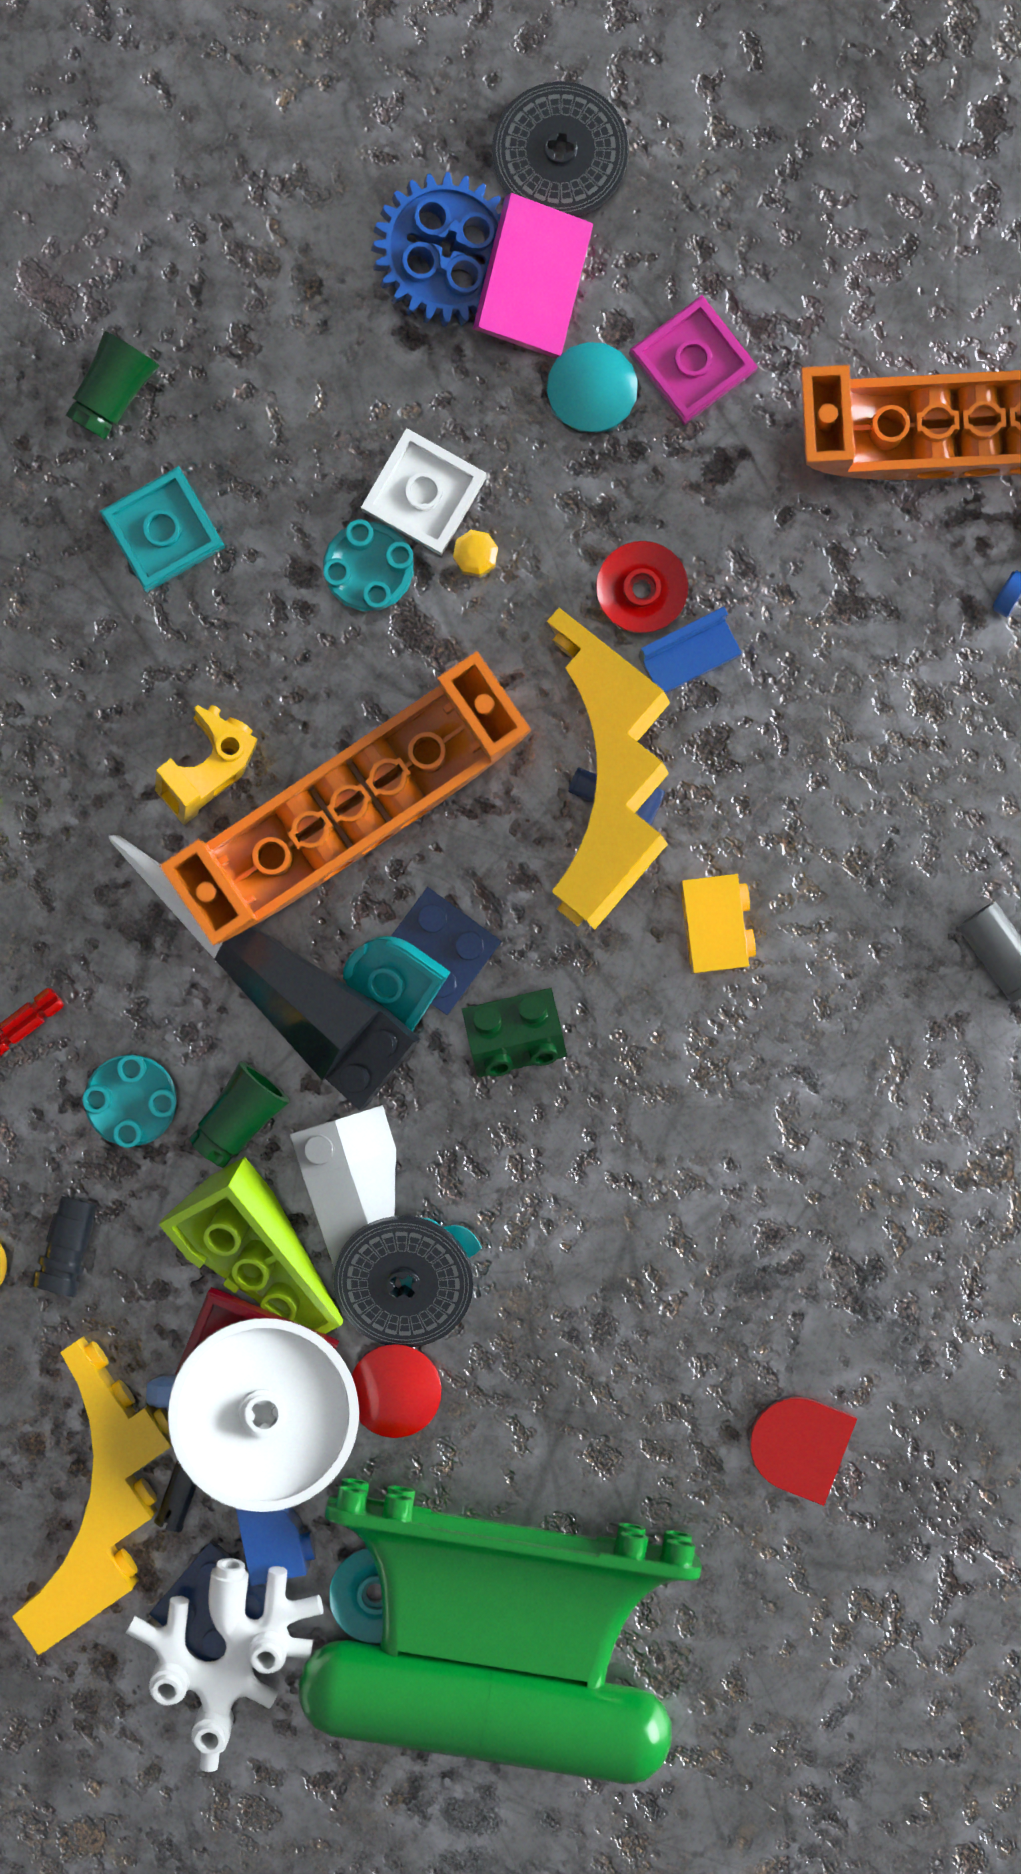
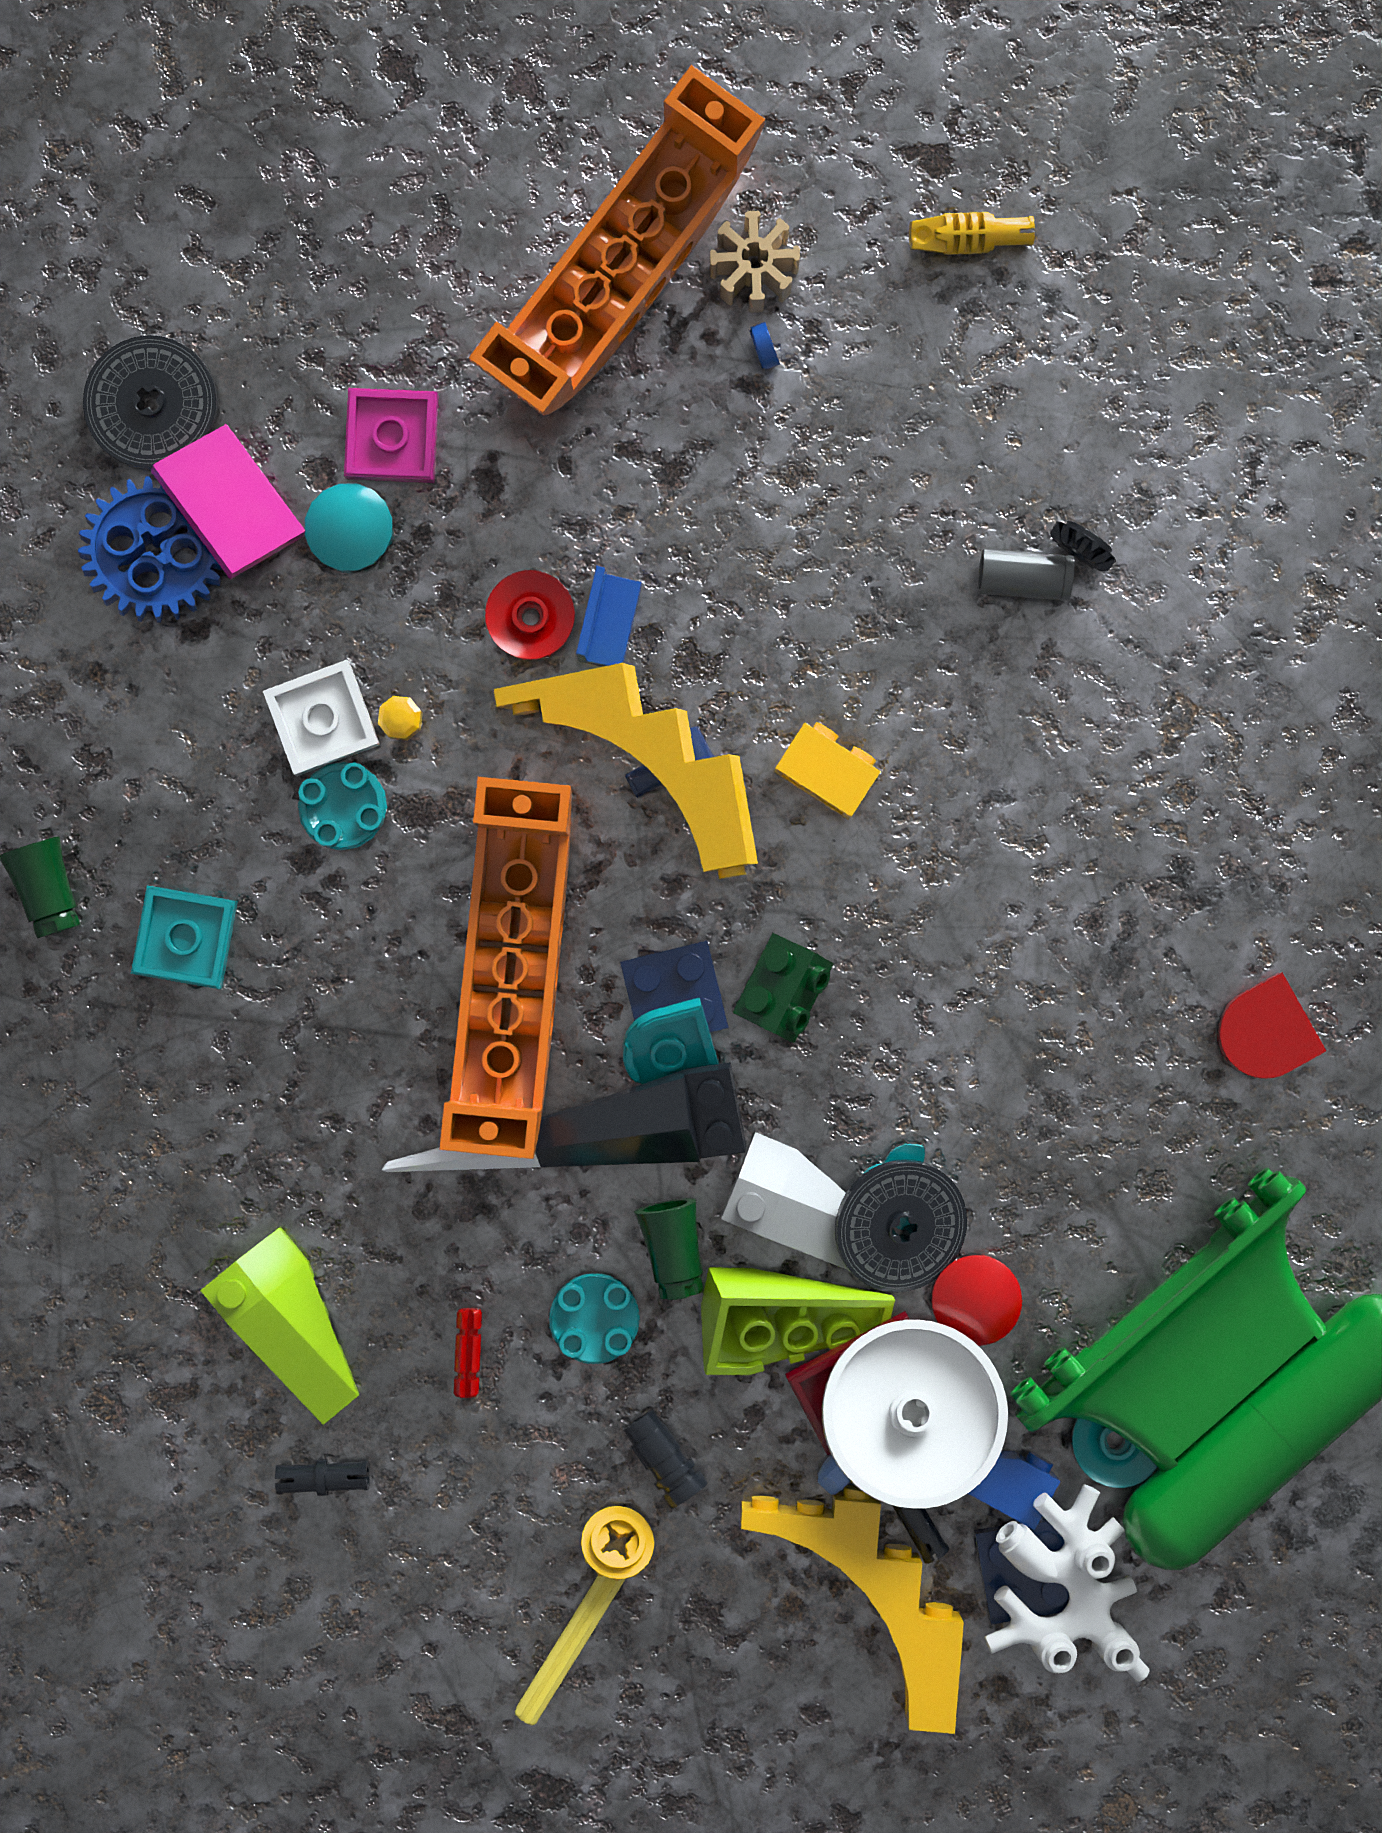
camera: 50 degrees left, 0 degrees up
yellow tile [155,705,257,825] -> none

